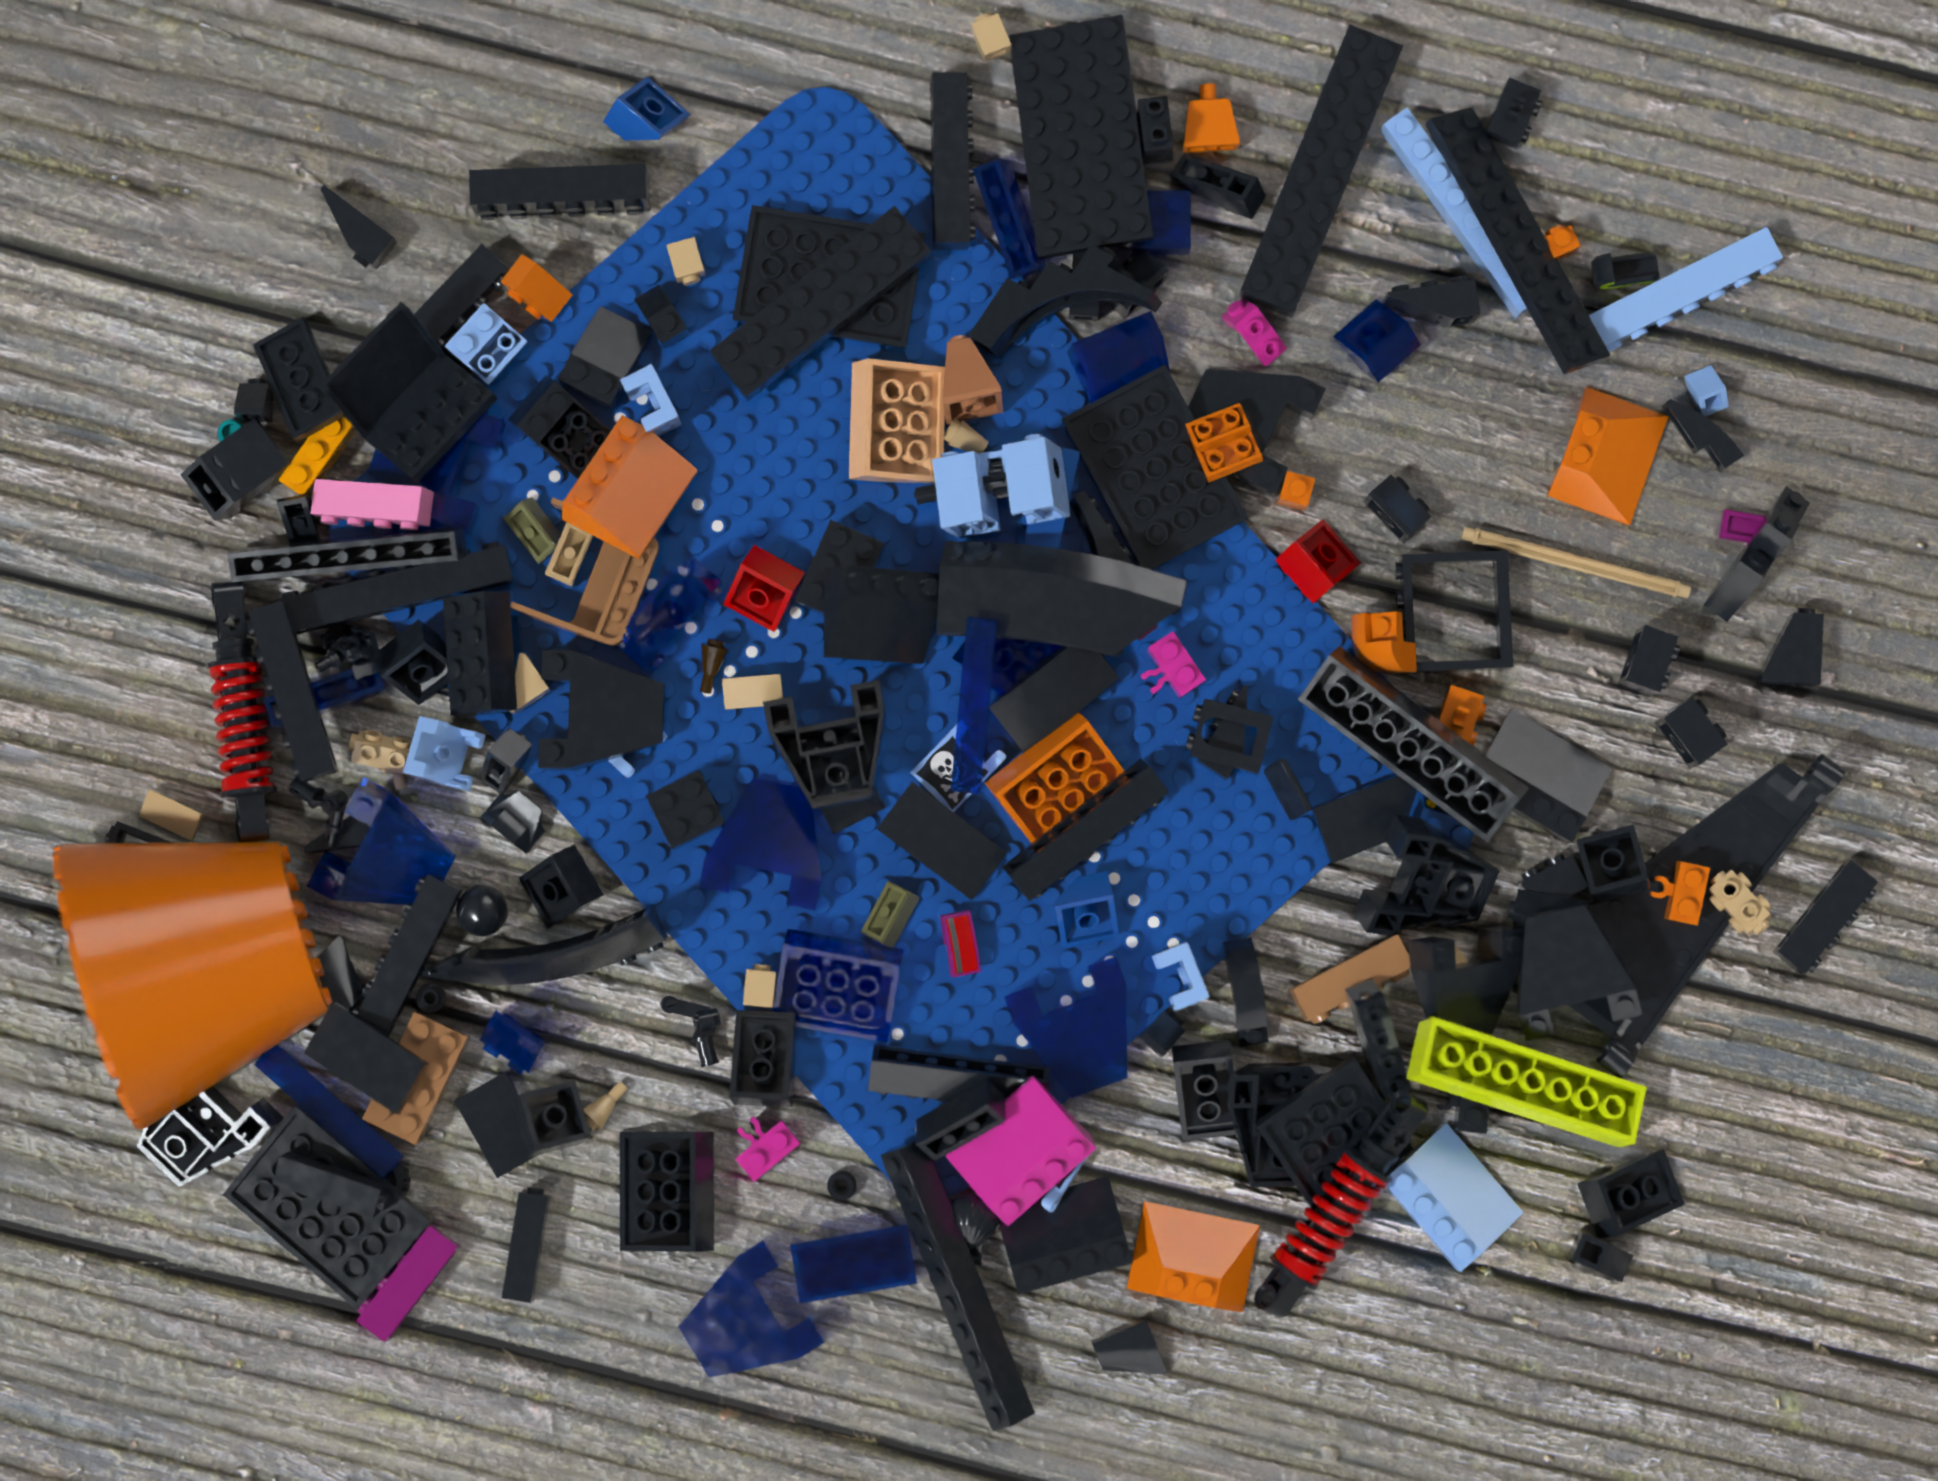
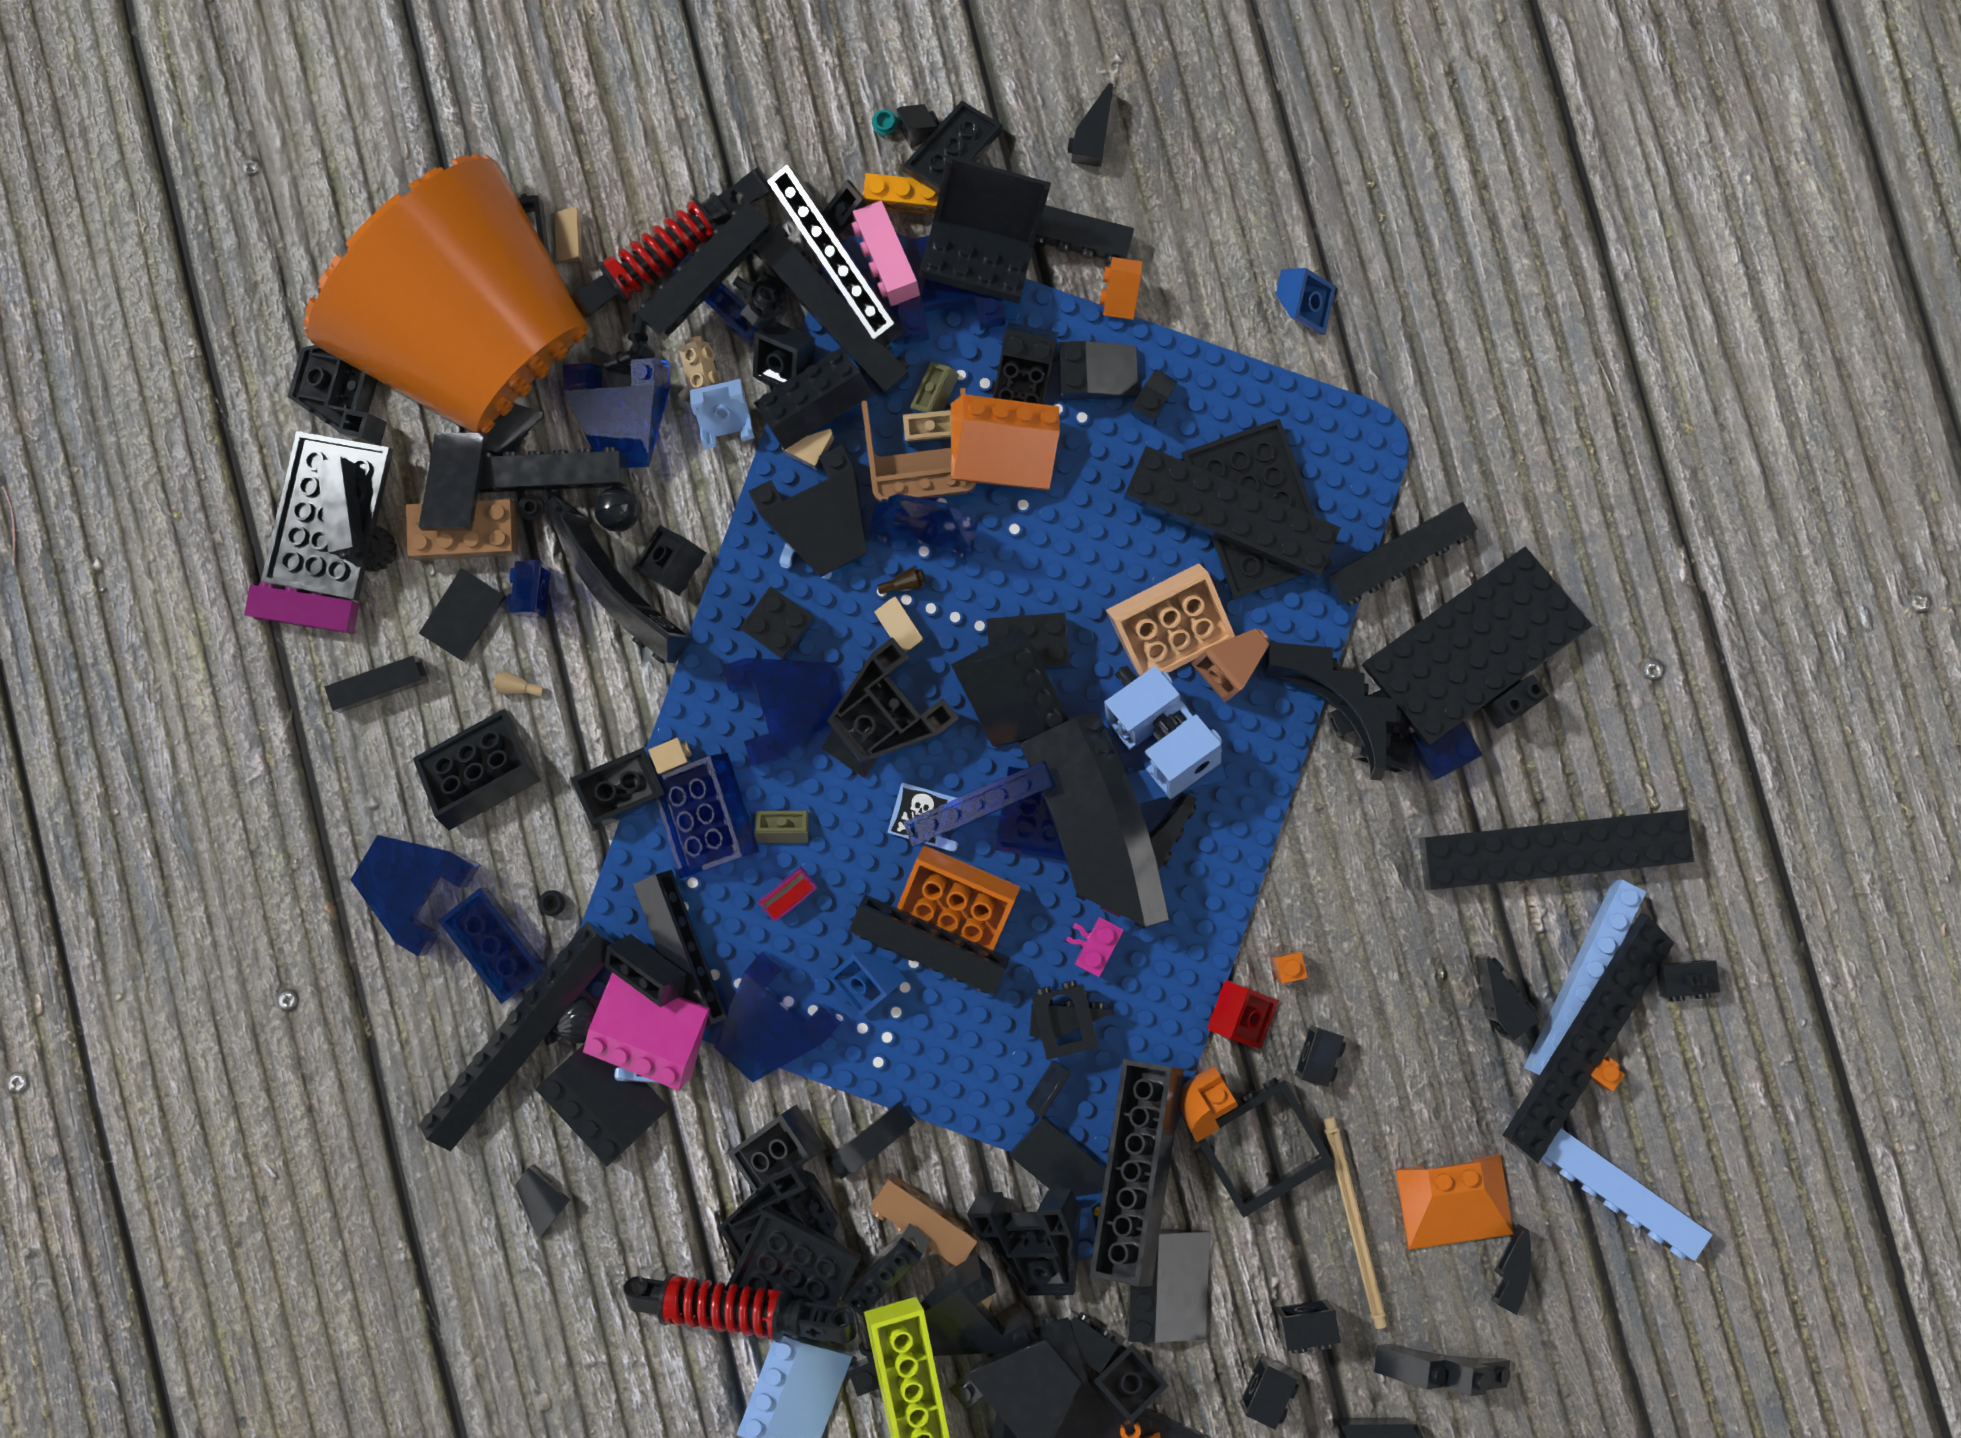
camera: 70 degrees right, 0 degrees up
black slope [180,418,291,521] -> none
clear blue tile [254,1045,405,1179] -> none
light blue slope [445,303,528,385] -> none
black brick [469,164,650,220] -> none
black slope [479,728,532,795] -> none
black slope [481,791,546,854] -> none
black brick [512,1080,591,1158] -> none
light blue panel [620,364,682,436] -> none
black pin [660,996,721,1067] -> none
tan brick [666,237,706,285] -> none
red slope [723,545,805,632] -> none
dark pink brick [736,1116,801,1182] -> none
black slope [877,782,1007,900] -> none
tan cone [943,419,989,454] -> none
tan brick [971,13,1011,62] -> none
clear blue brick [973,158,1046,280] -> none
black slope [989,646,1119,753] -> none
black plate [1062,364,1248,570] -> none
clear blue slope [1067,311,1170,403] -> none
orange slope [1127,1201,1260,1313] -> none
black slope [1139,1011,1185,1057] -> none
light blue panel [1152,942,1210,1011] -> none
black slope [1170,152,1266,219] -> none
orange torso [1183,83,1240,153] -> none
orange slope [1185,403,1263,483] -> none
black wedge [1188,369,1326,498] -> none
dark pink bracket [1221,298,1286,366] -> none
clear blue slope [1333,299,1421,383] -> none
orange brick [1437,685,1487,746] -> none
black animal [1591,252,1660,290] -> none
light blue brick [1684,365,1729,417] -> none
magenta tile [1718,509,1766,544] -> none

